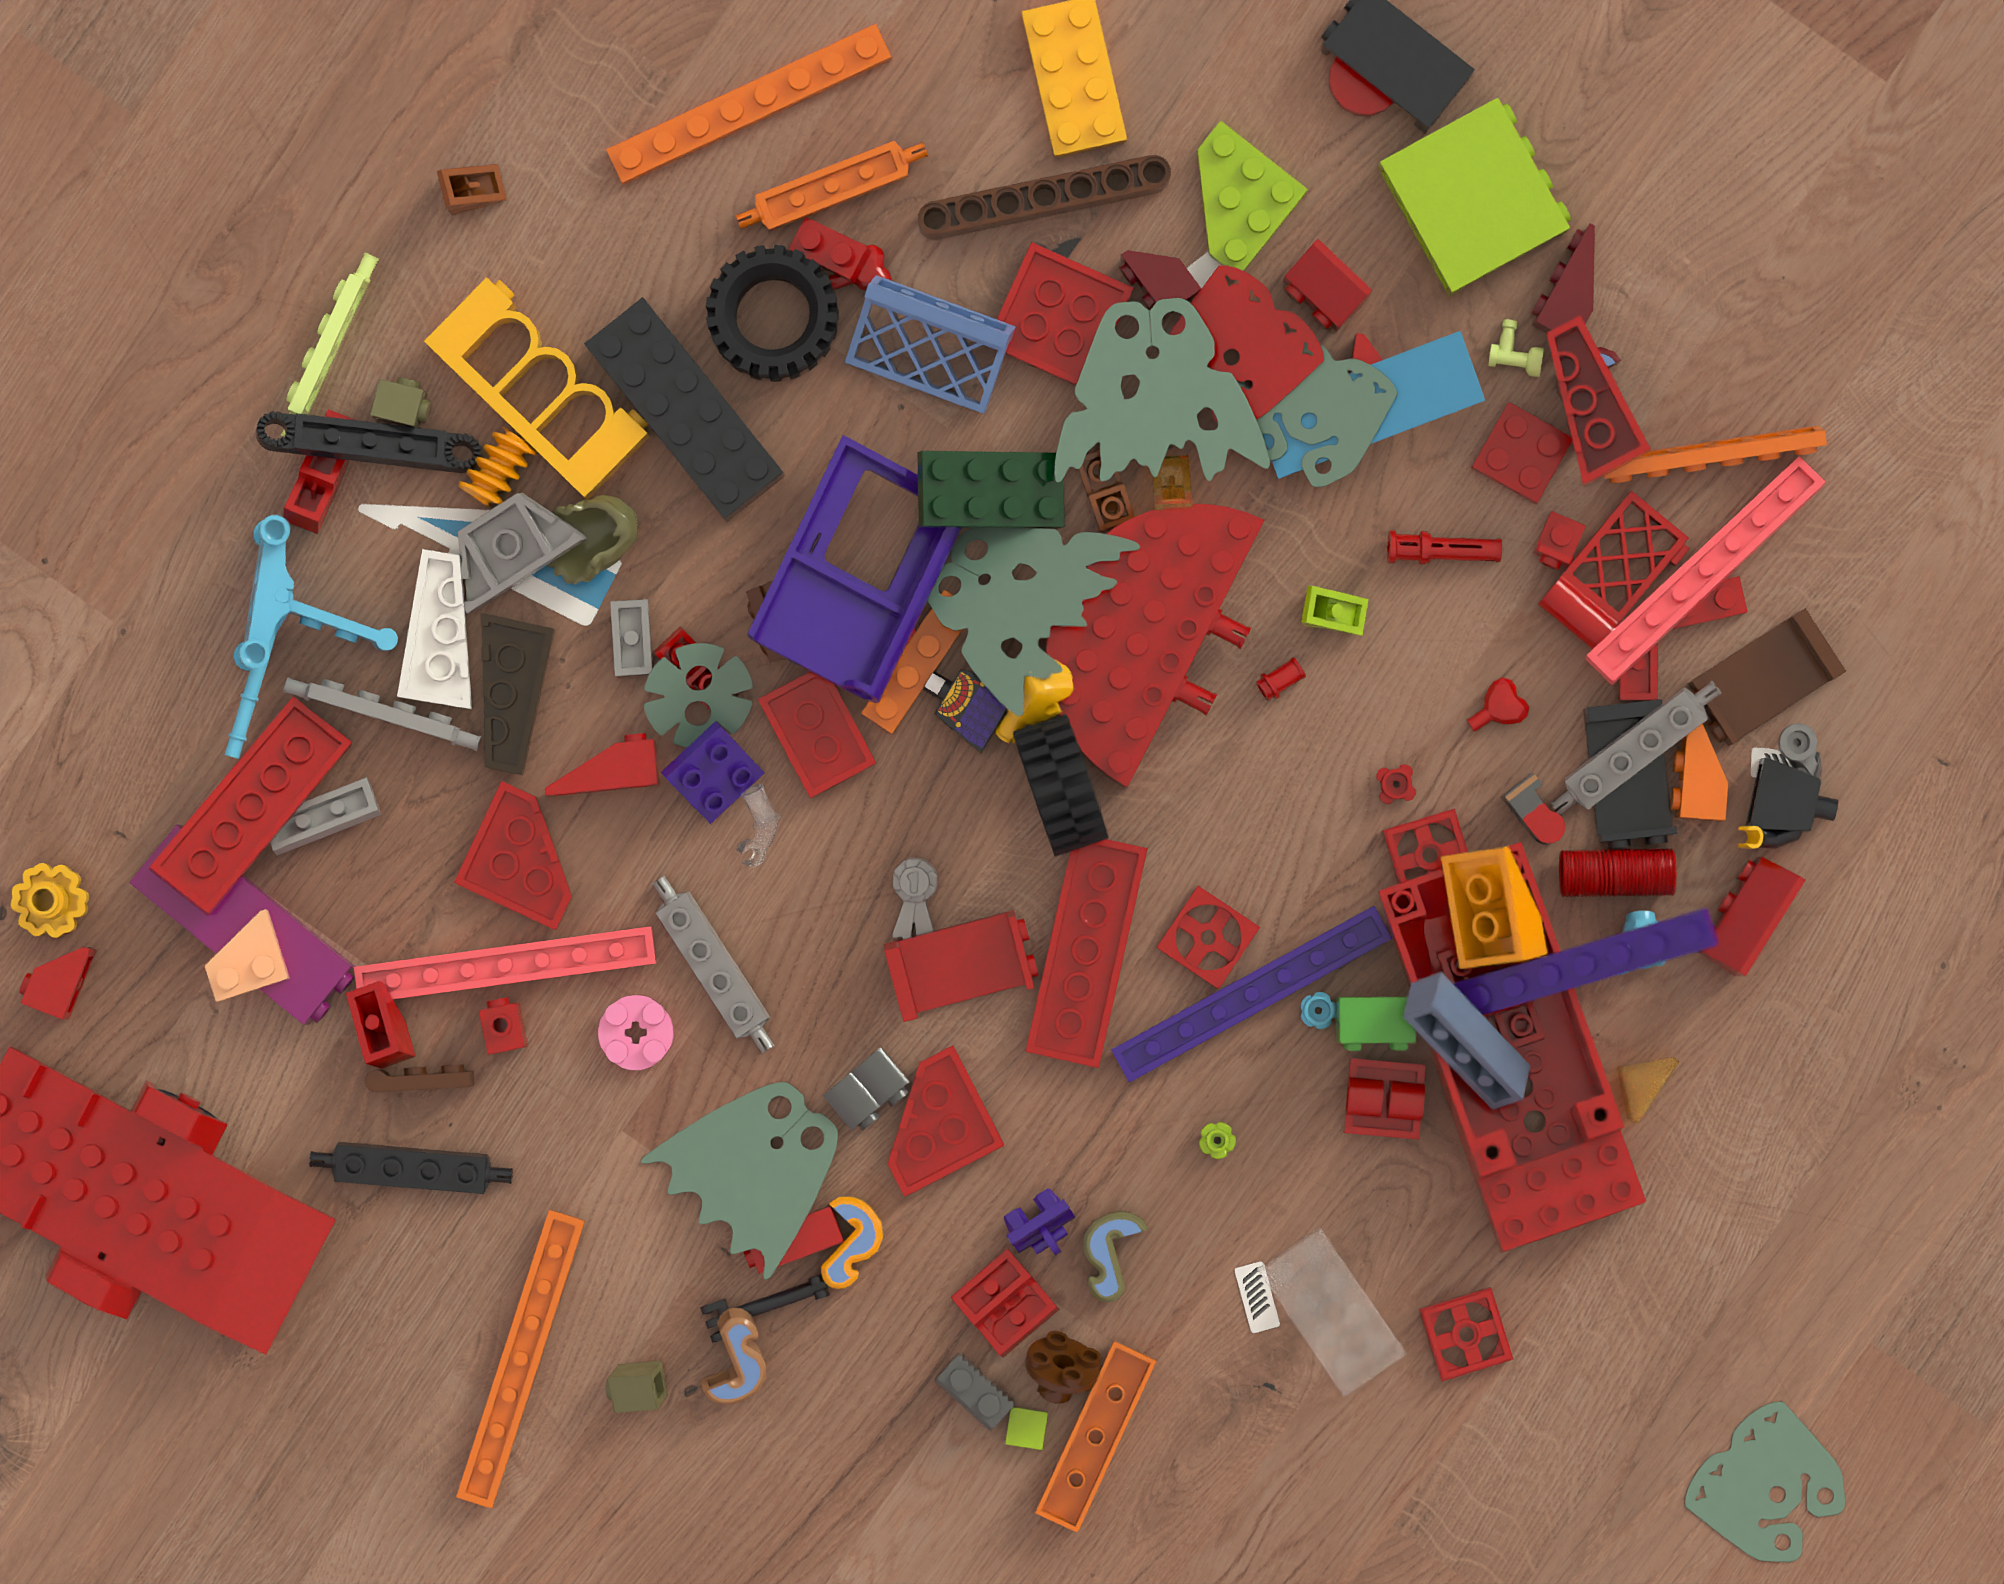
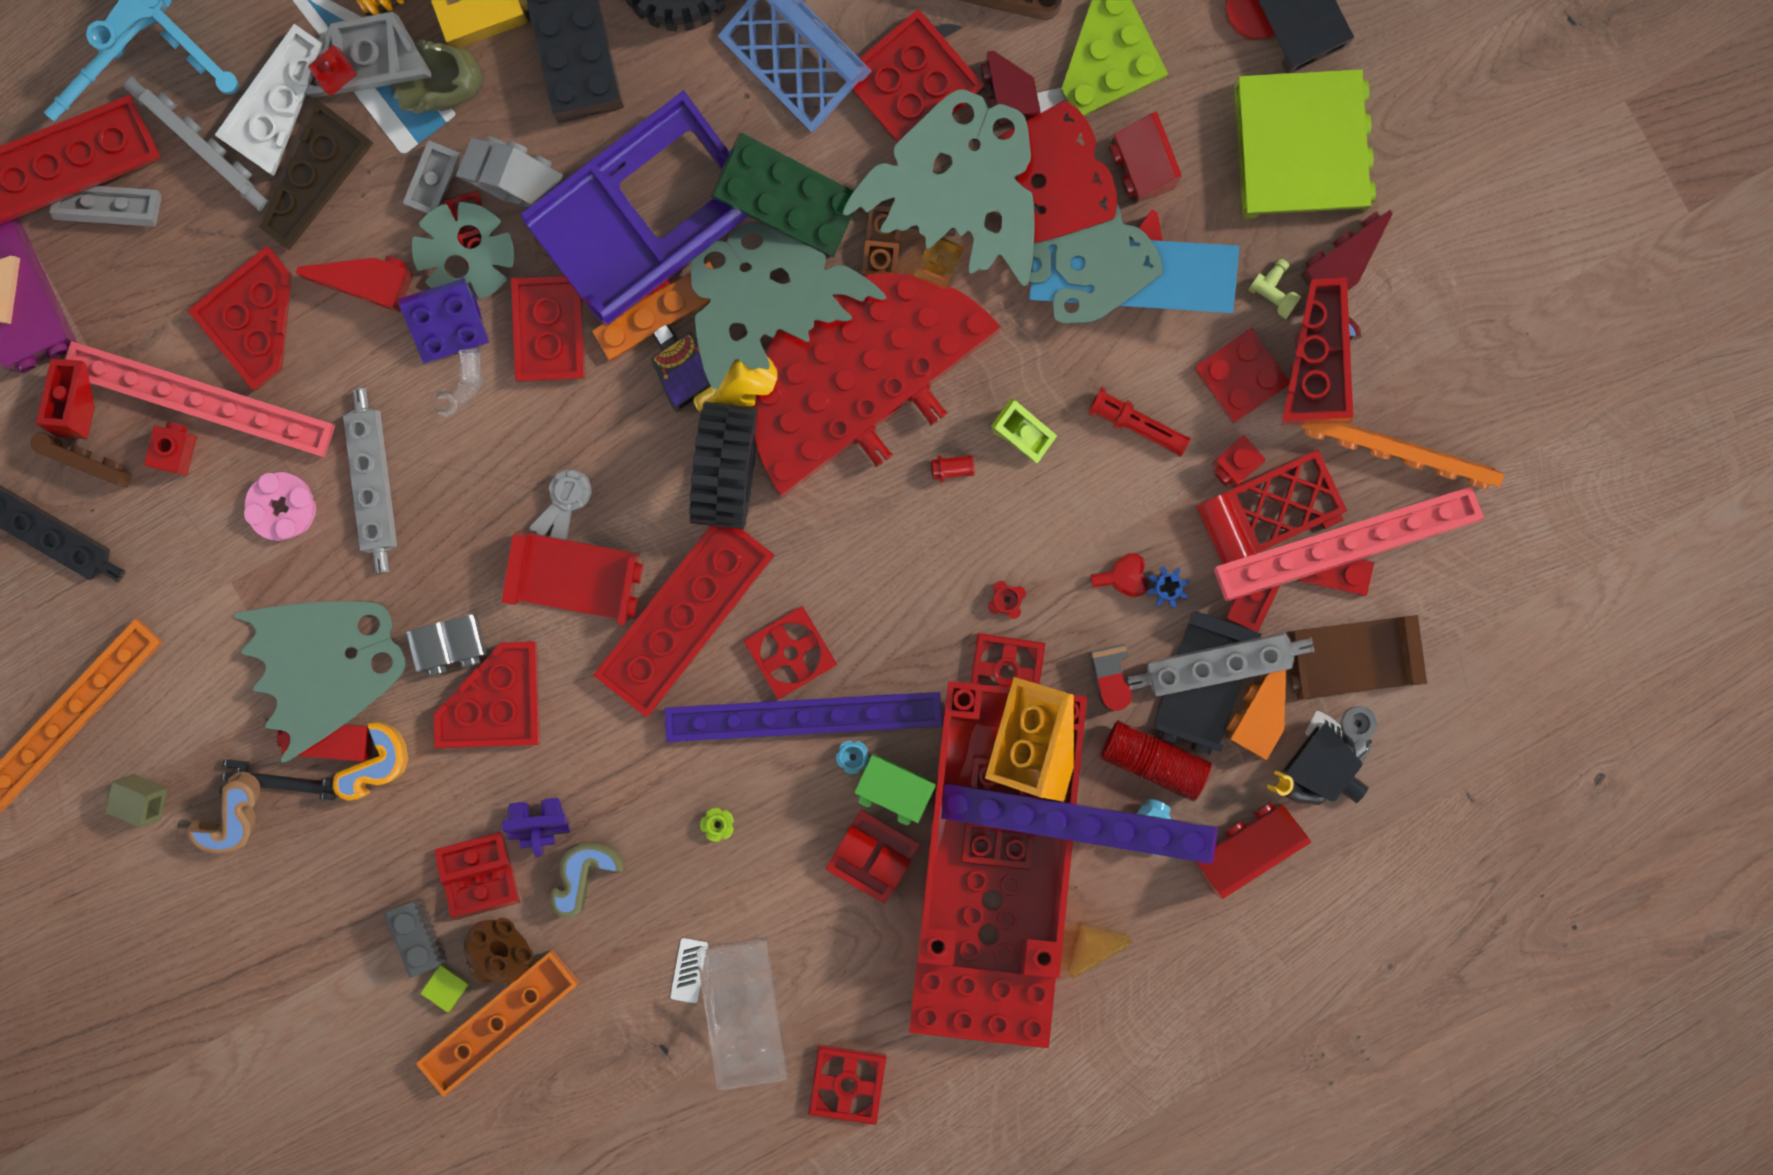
camera: 20 degrees right, 0 degrees up
sand blue brick [1403,972,1530,1110] -> none
none -> red tile [308,45,357,96]
none -> light grey piece [456,136,563,208]
none -> blue gear [1146,566,1190,608]

